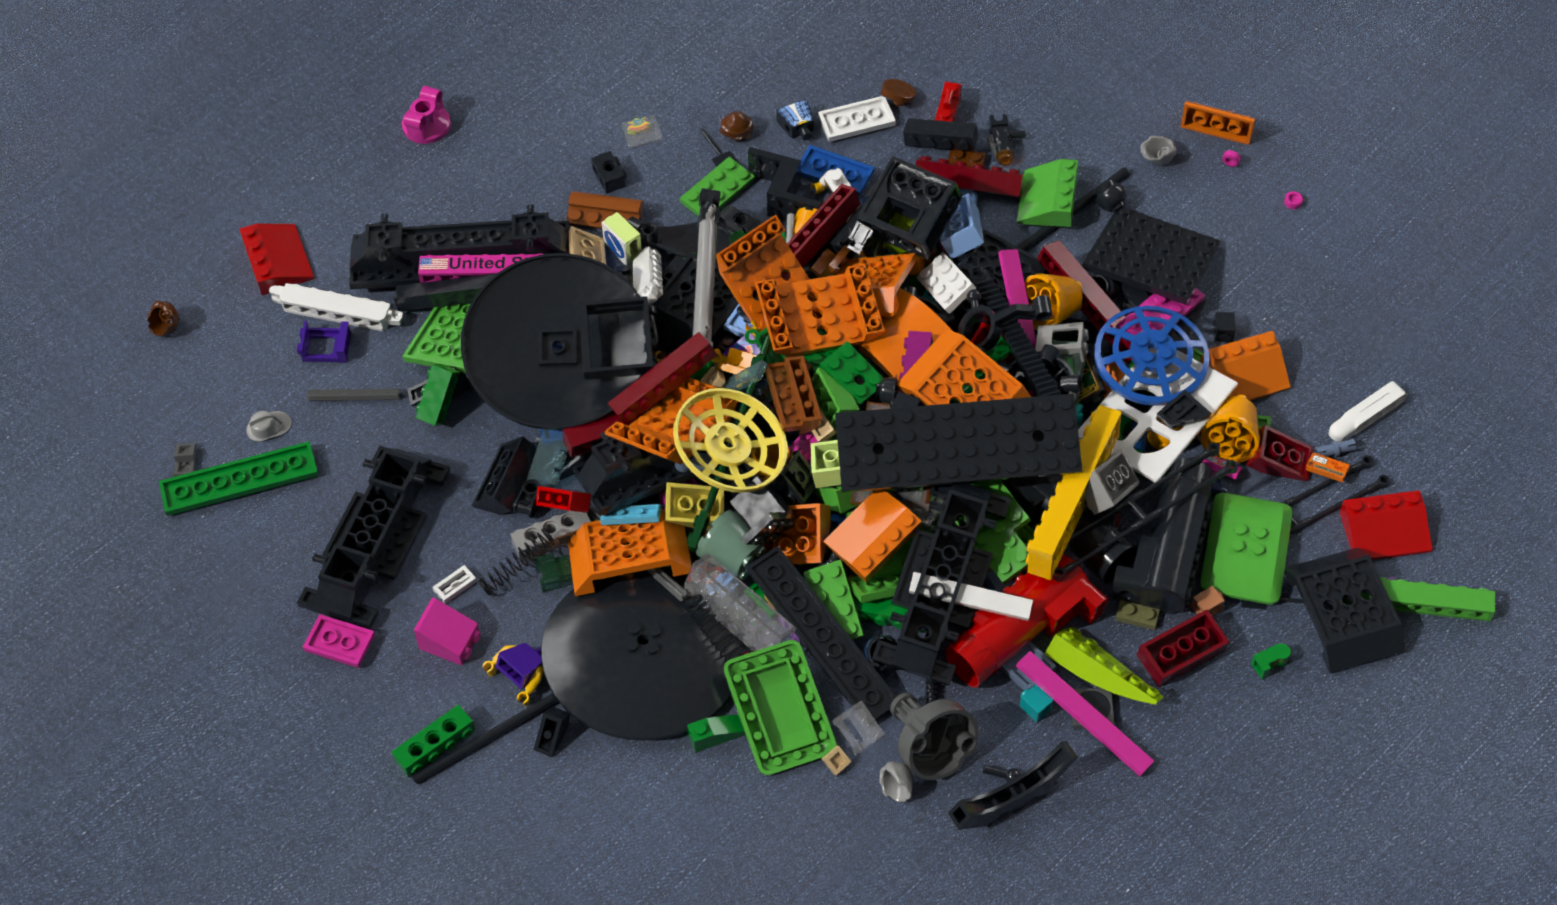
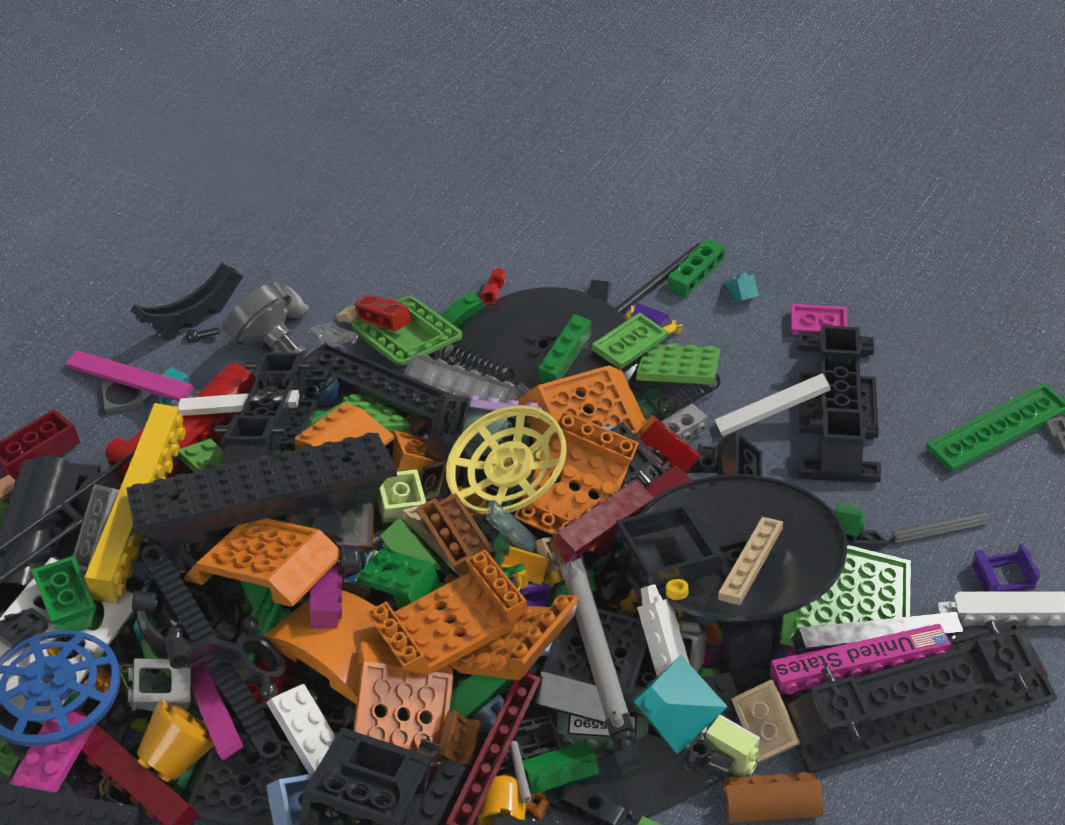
camera: 165 degrees right, 10 degrees down
light grey piece [246,411,292,442] -> none
dark pink slope [414,597,481,665] -> none
white tile [432,565,477,604] -> none
lime wedge [1045,627,1164,705] -> none
none -> green slope [32,555,96,631]
none -> red piece [354,294,411,332]
none -> lavender plate [467,395,542,411]
none -> red piece [480,268,507,305]
none -> green brick [539,314,591,384]
none -> bright green plate [591,312,668,370]
none -> teal slope [630,655,727,754]
none -> bright green plate [637,343,720,385]
none -> yellow tile [666,579,689,600]
none -> white tile [715,373,831,436]
none -> tan plate [718,517,783,605]
none -> teal slope [725,273,759,301]

